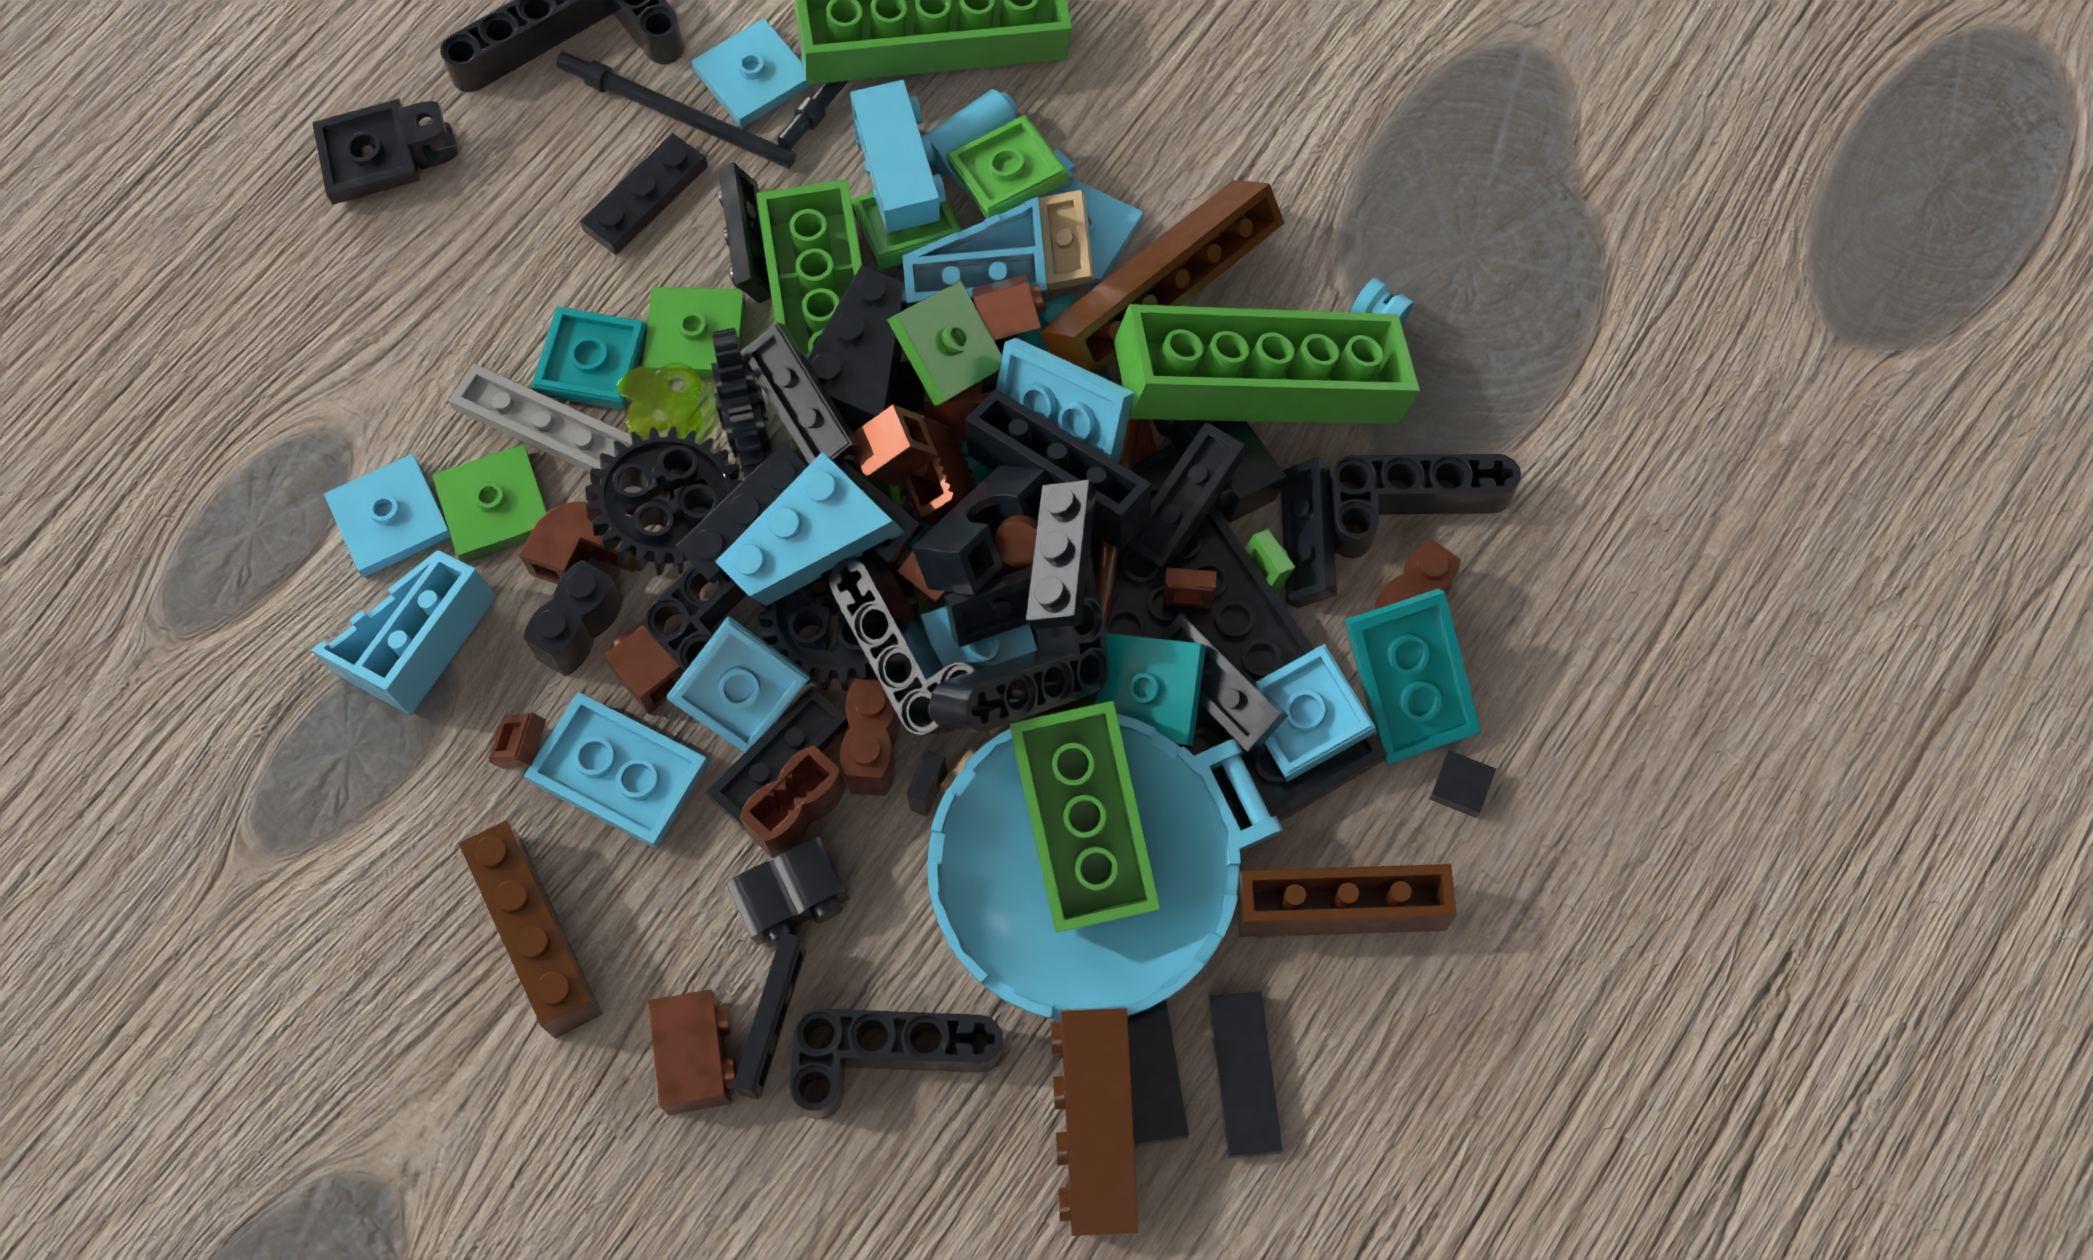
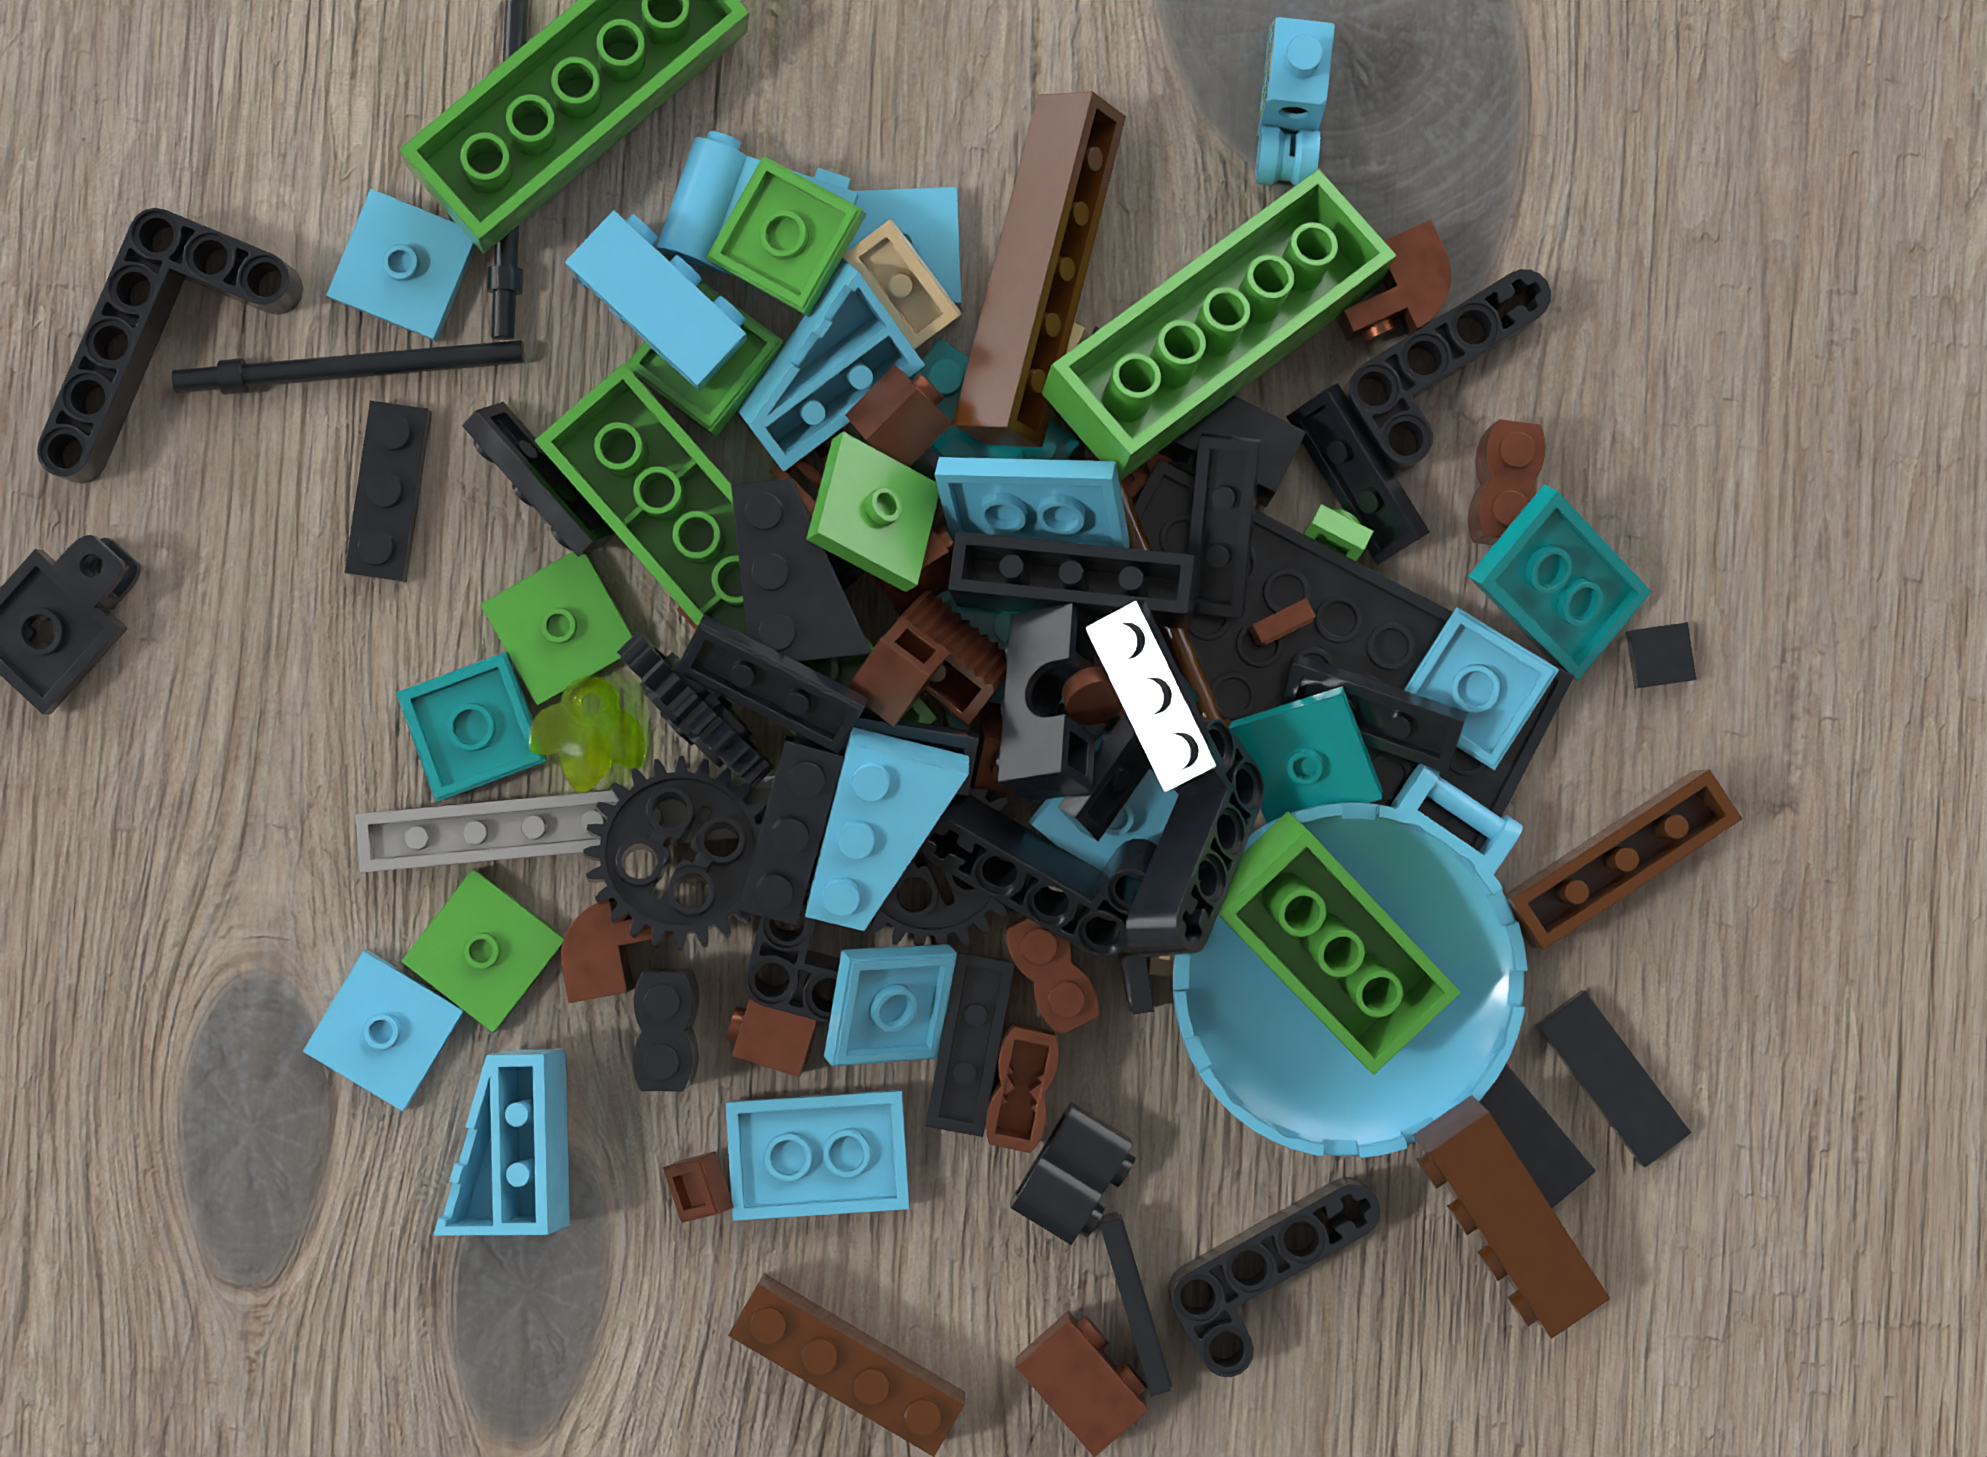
camera: 30 degrees left, 20 degrees up
none -> medium azure torso [1257,17,1335,136]
none -> copper brick [1337,219,1451,343]

